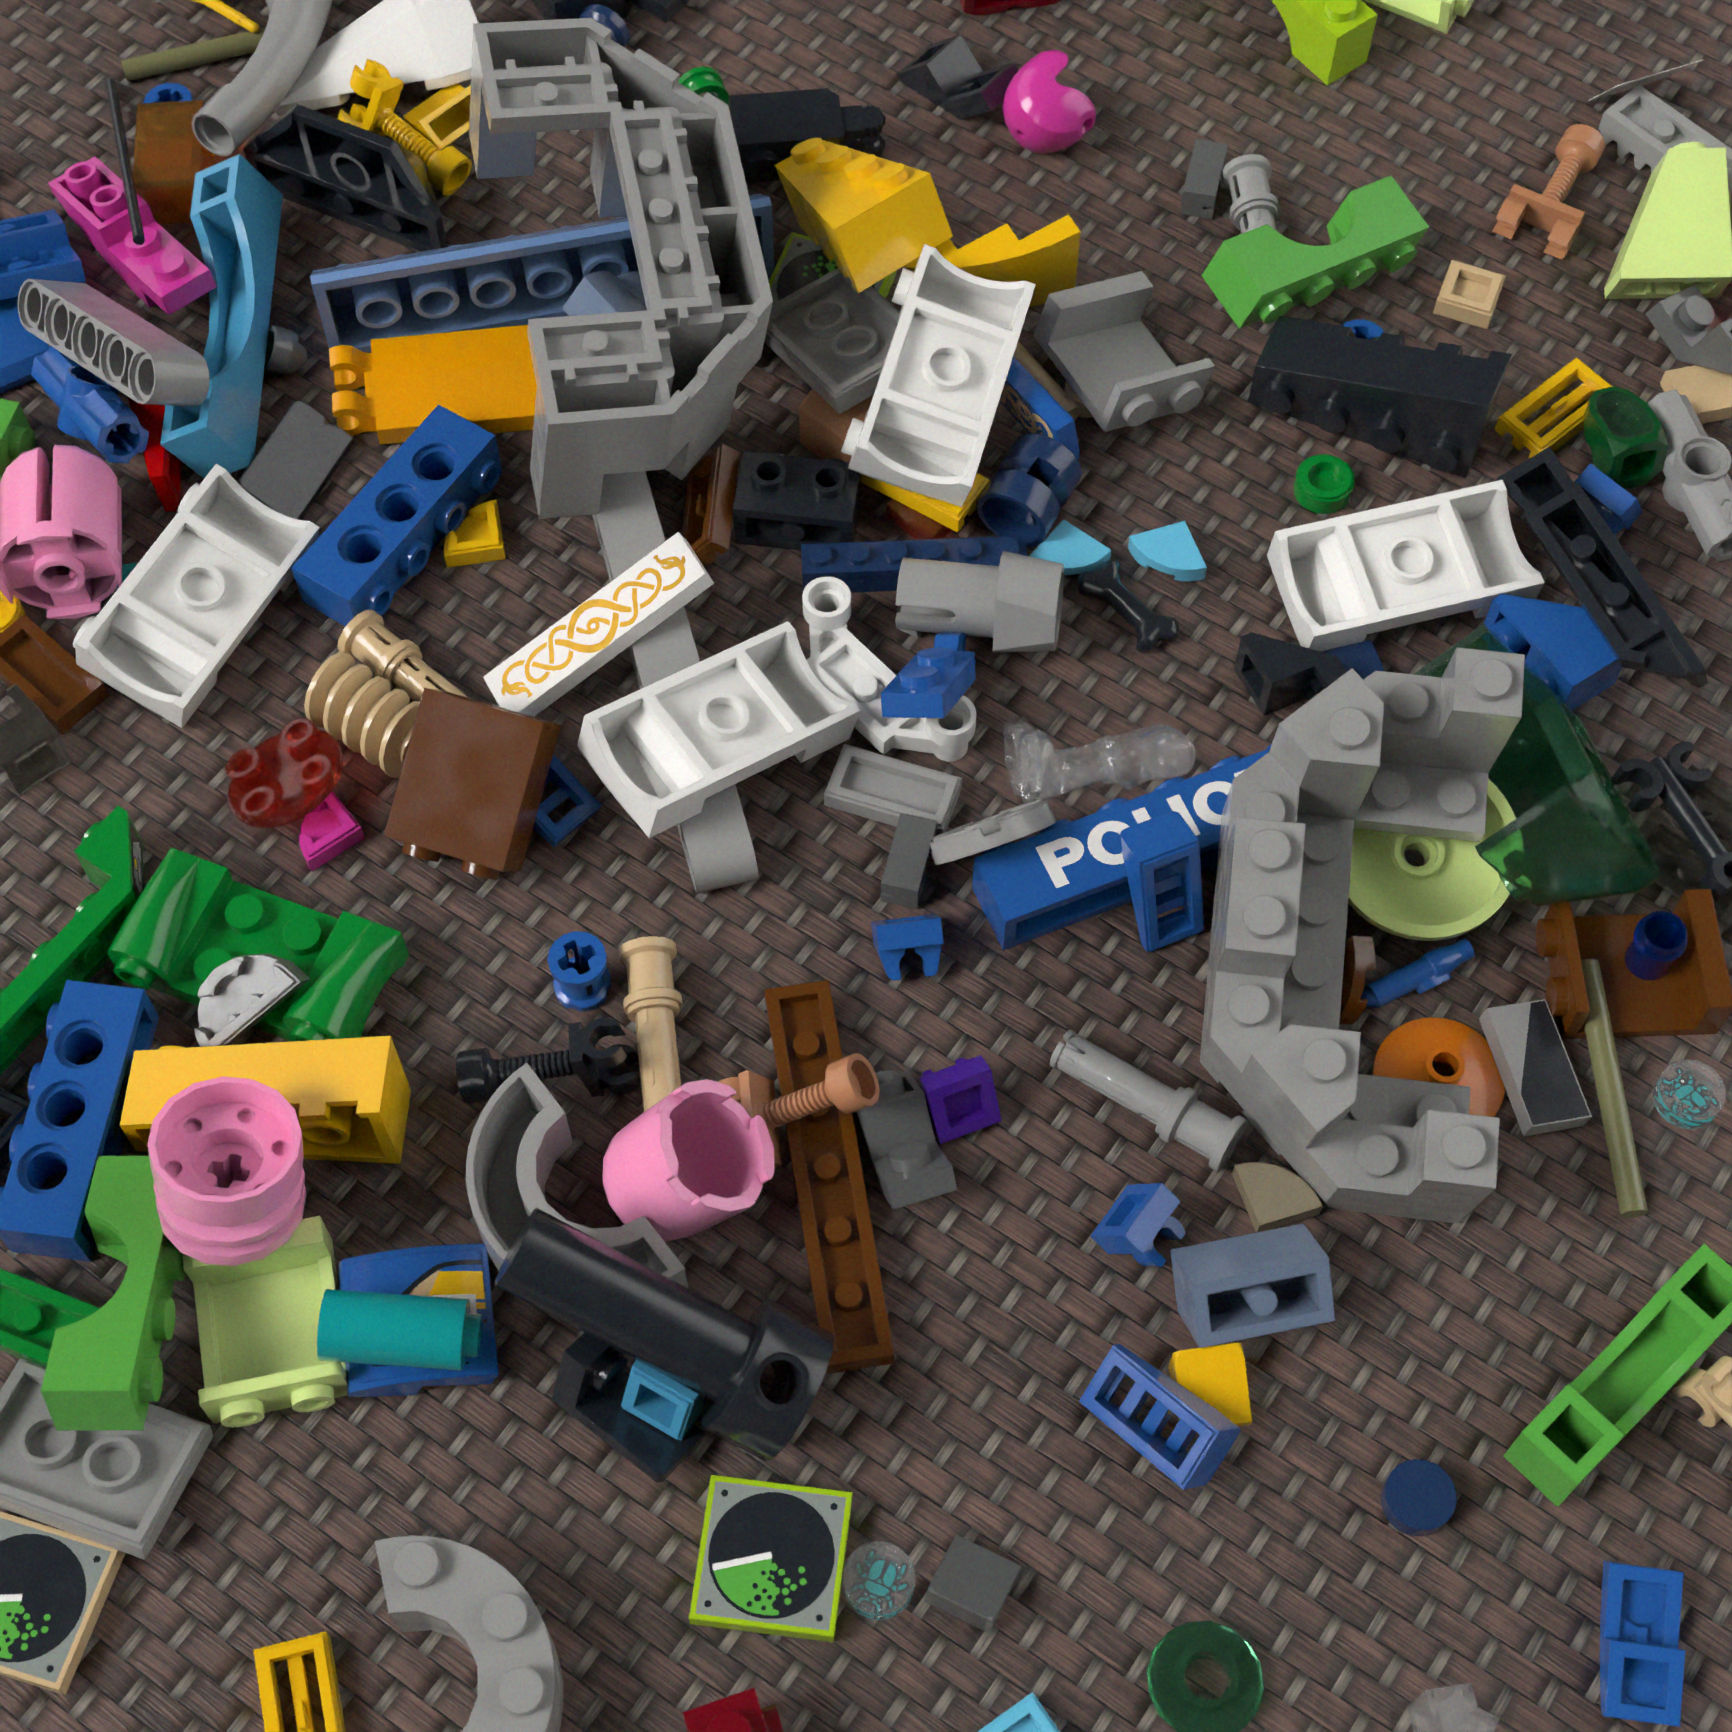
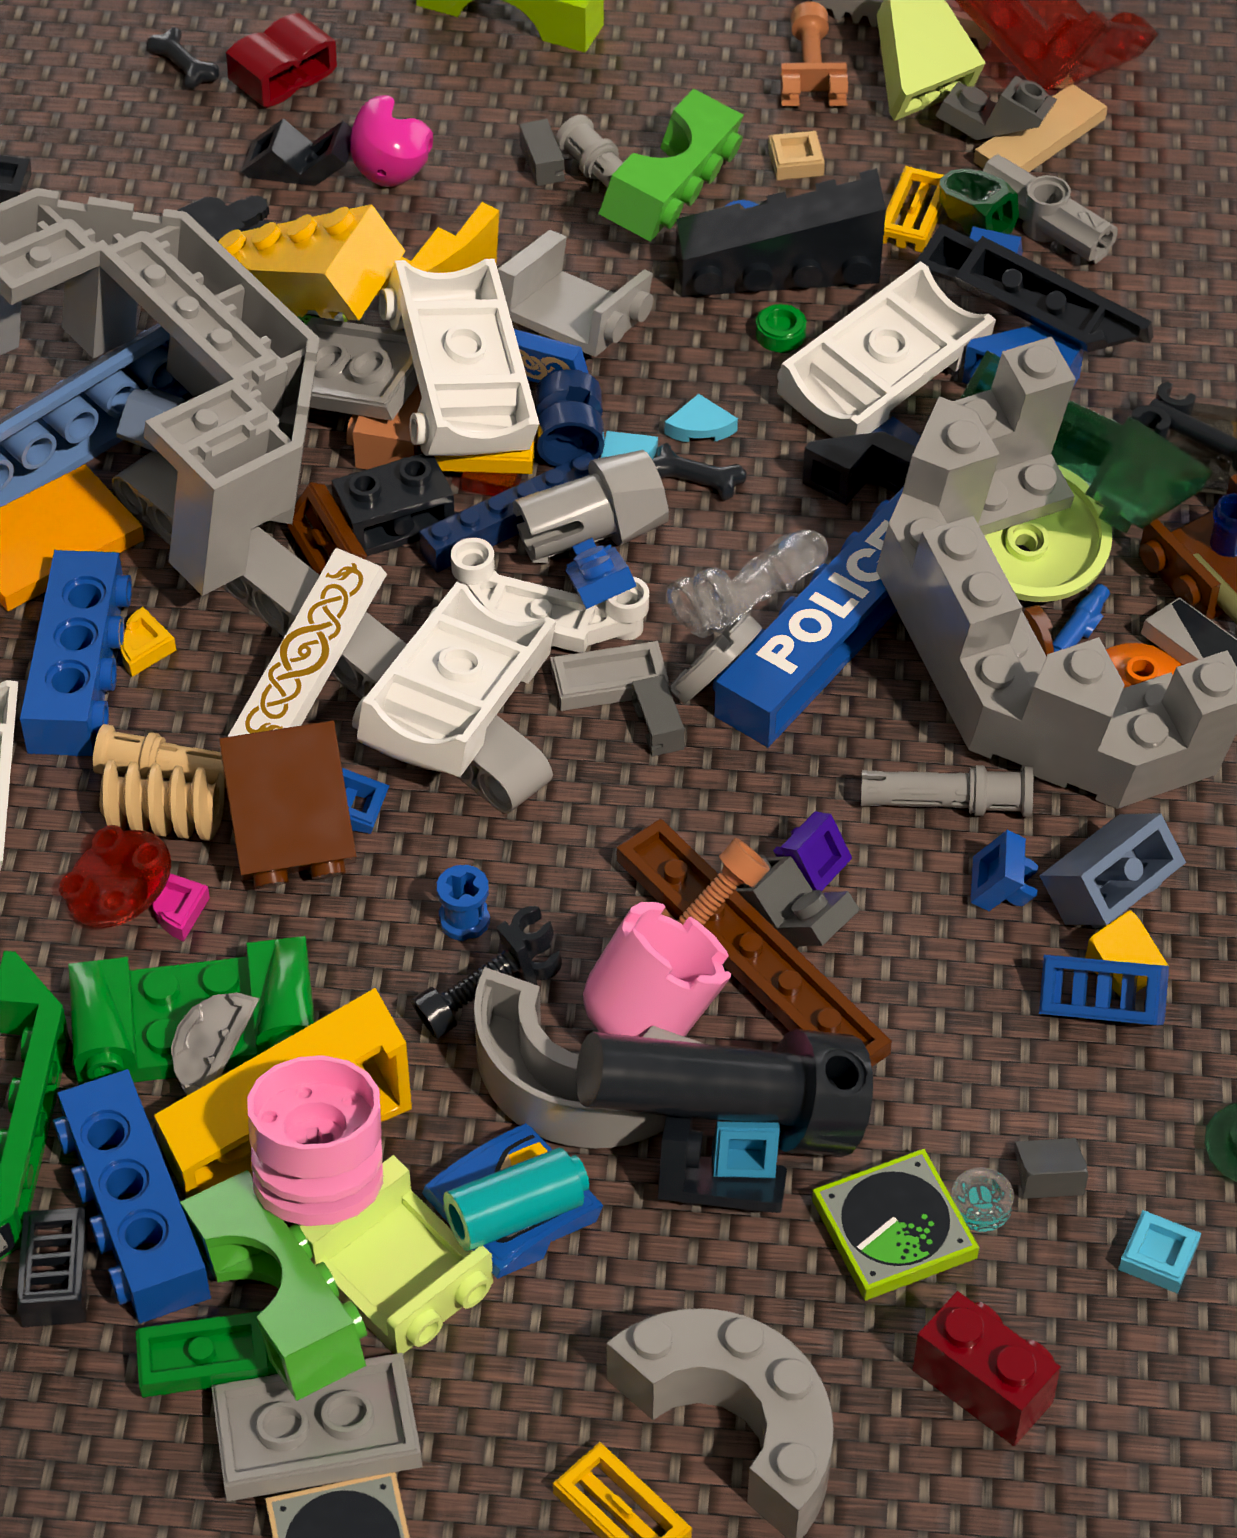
camera: 30 degrees left, 10 degrees down
tan pin [618,936,682,1112] -> none
blue tile [871,913,944,981] -> none
blue slope [1120,811,1205,952] -> none
dark tan tile [1232,1162,1323,1233] -> none

